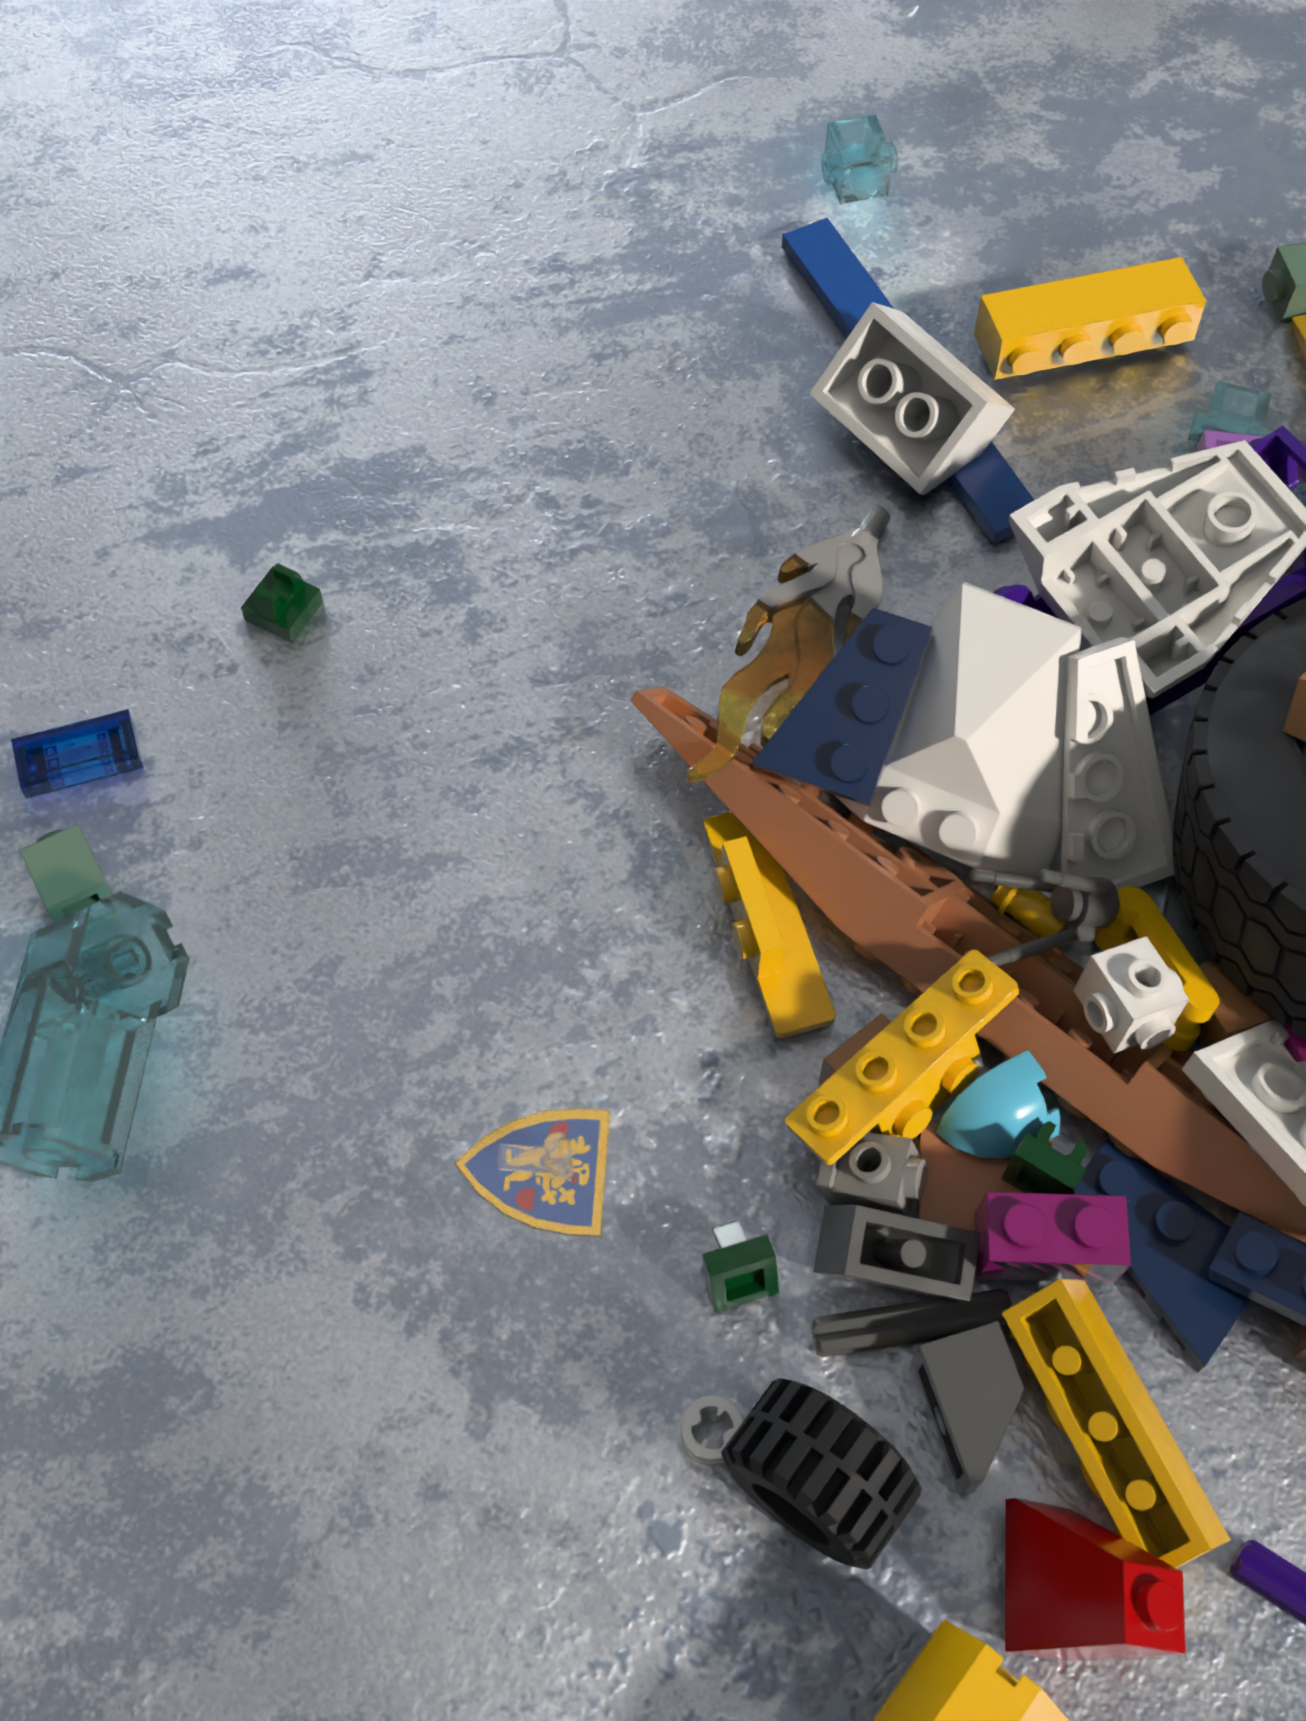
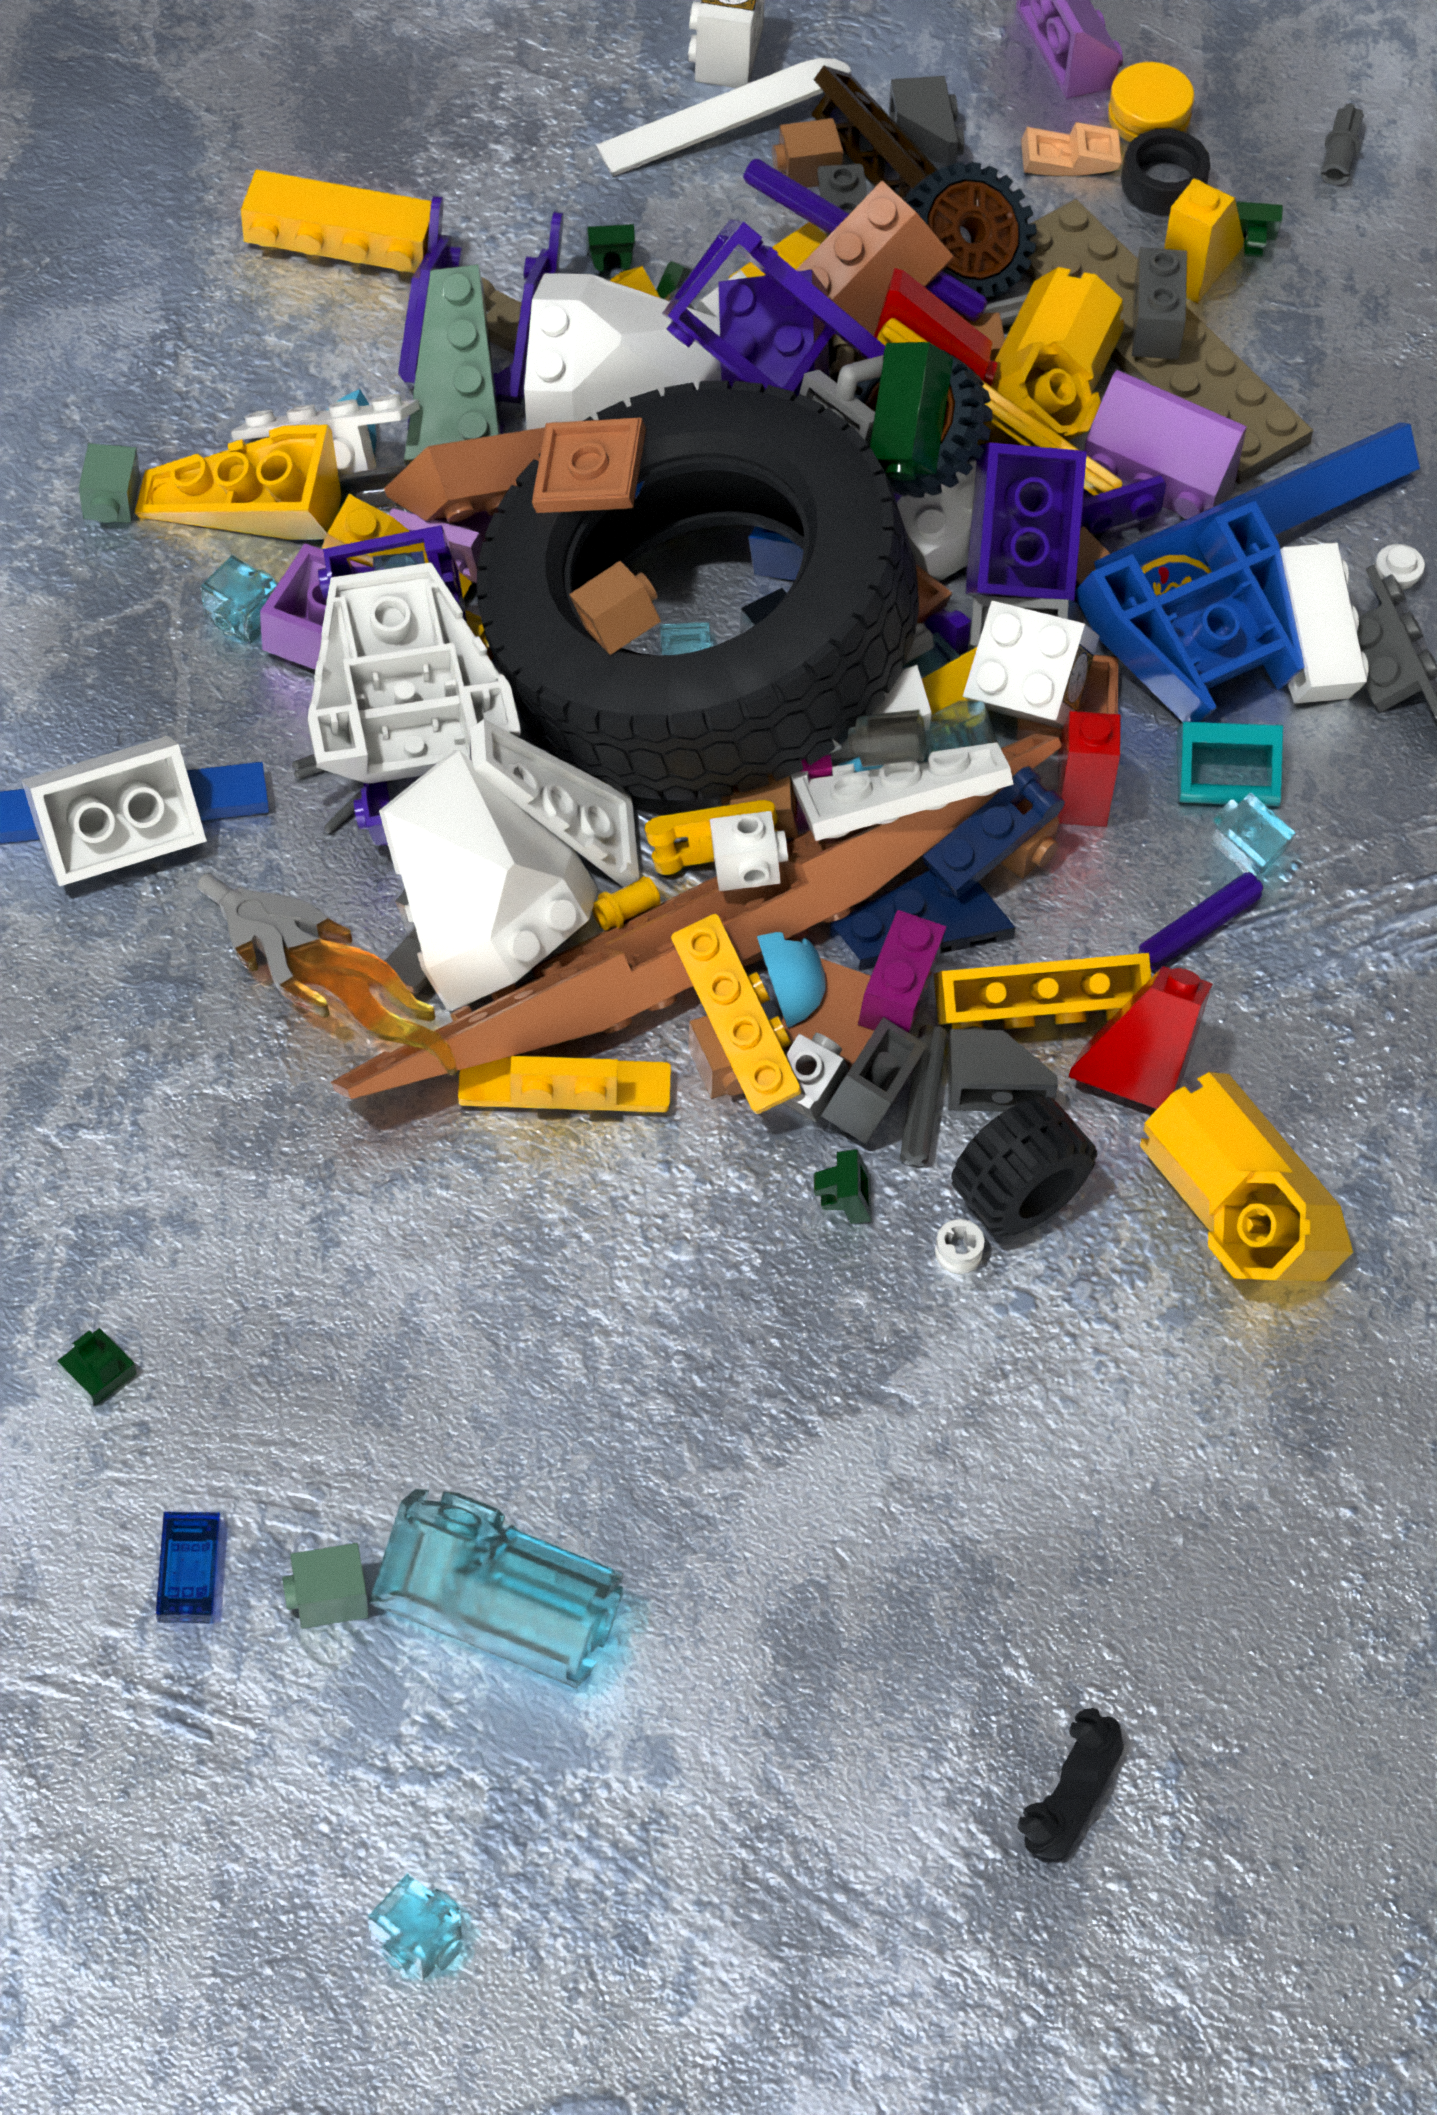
camera: 75 degrees left, 5 degrees down
clear shield [454,1108,611,1238] -> none
dark blue wing [751,608,933,807] -> none
dark grey plant [970,868,1119,966] -> none
yellow brick [974,257,1206,380] -> none
dark green tile [1001,1121,1087,1194] -> none

